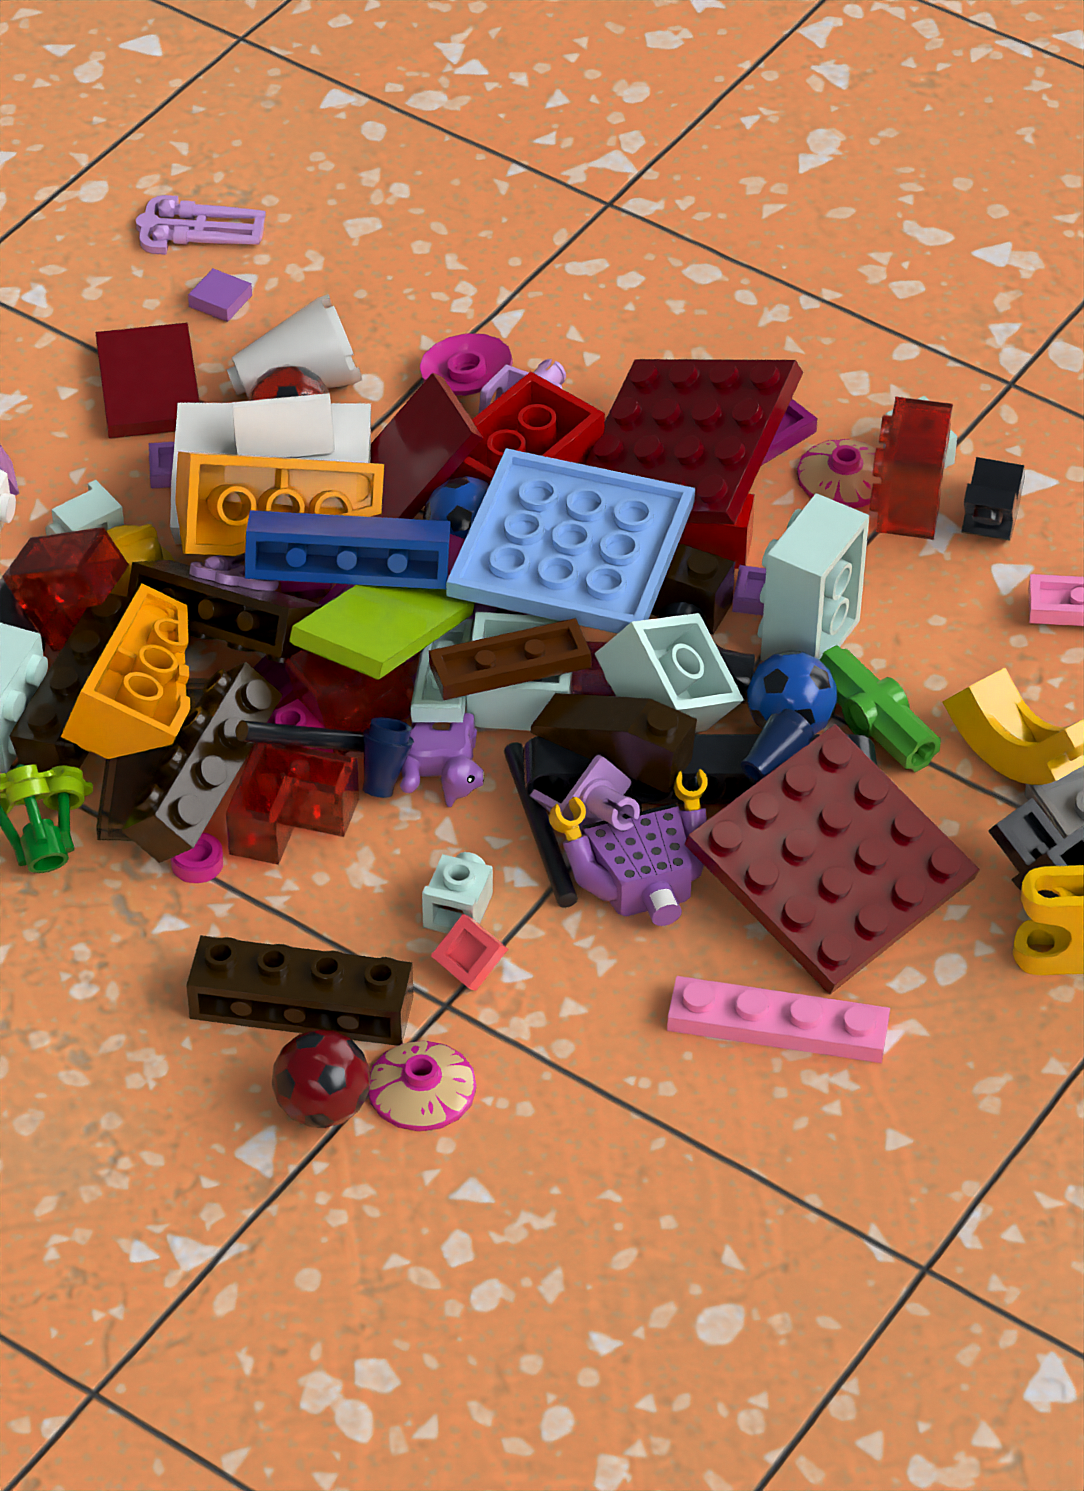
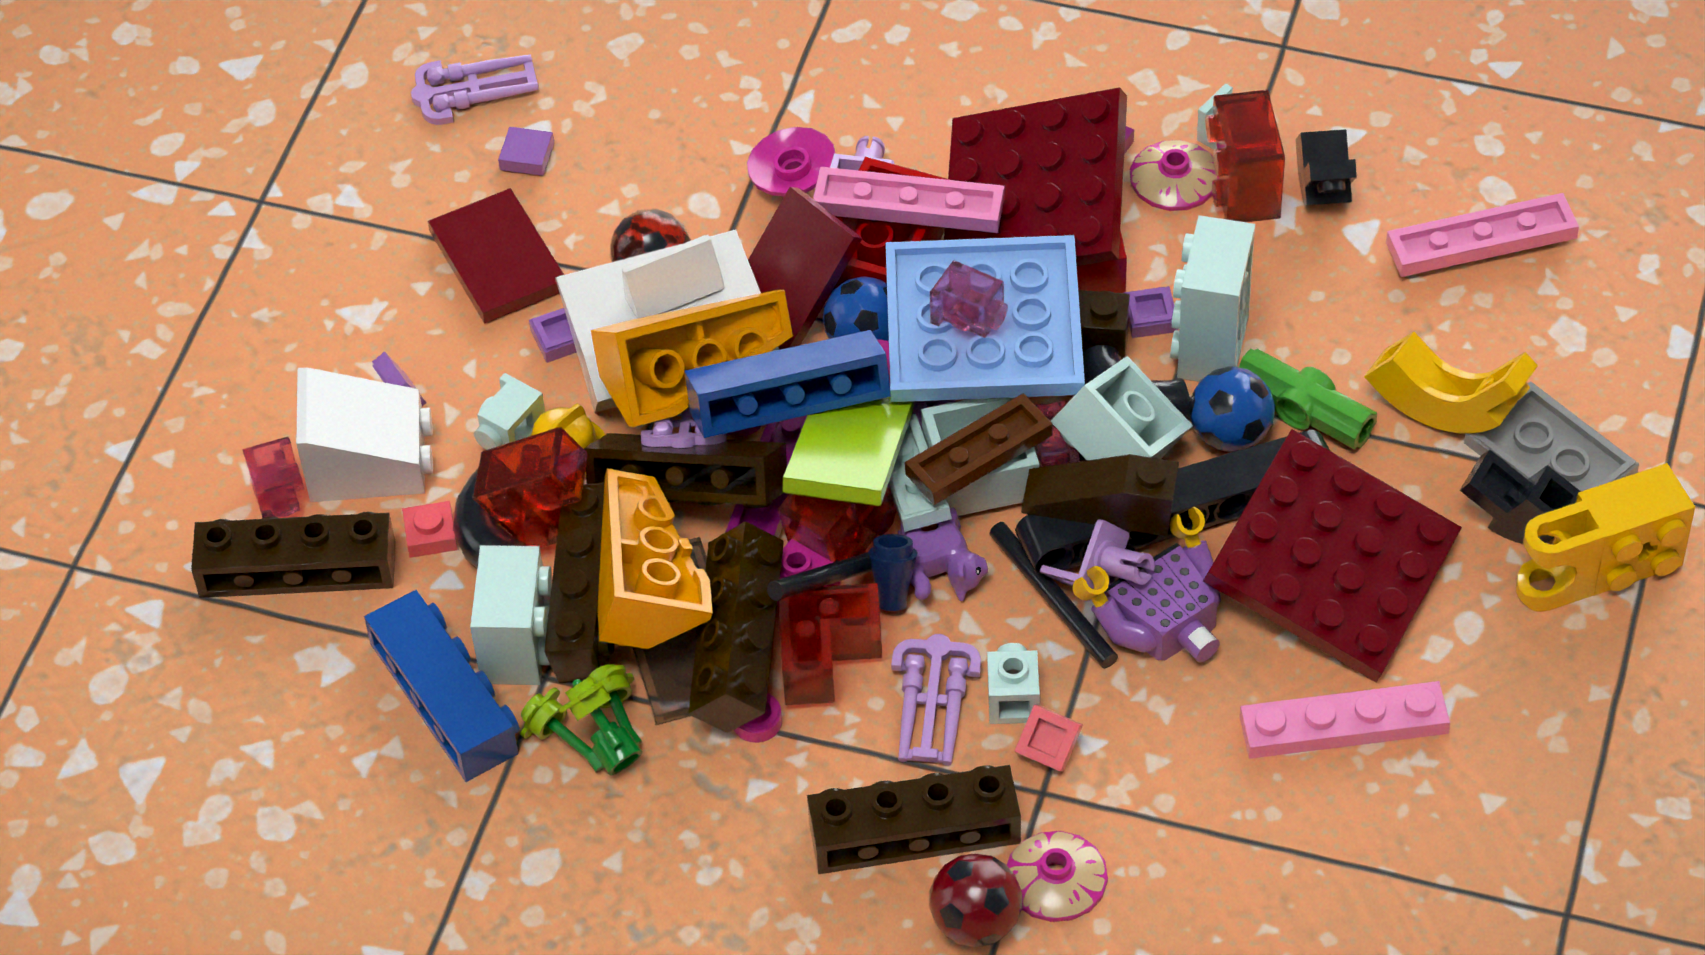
camera: 15 degrees left, 5 degrees up
white cone [226,294,362,401] -> none
dark blue cone [741,709,814,783] -> none
none -> bright pink plate [813,167,1004,233]
none -> lavender piece [891,634,981,766]
none -> clear pink brick [929,260,1008,338]

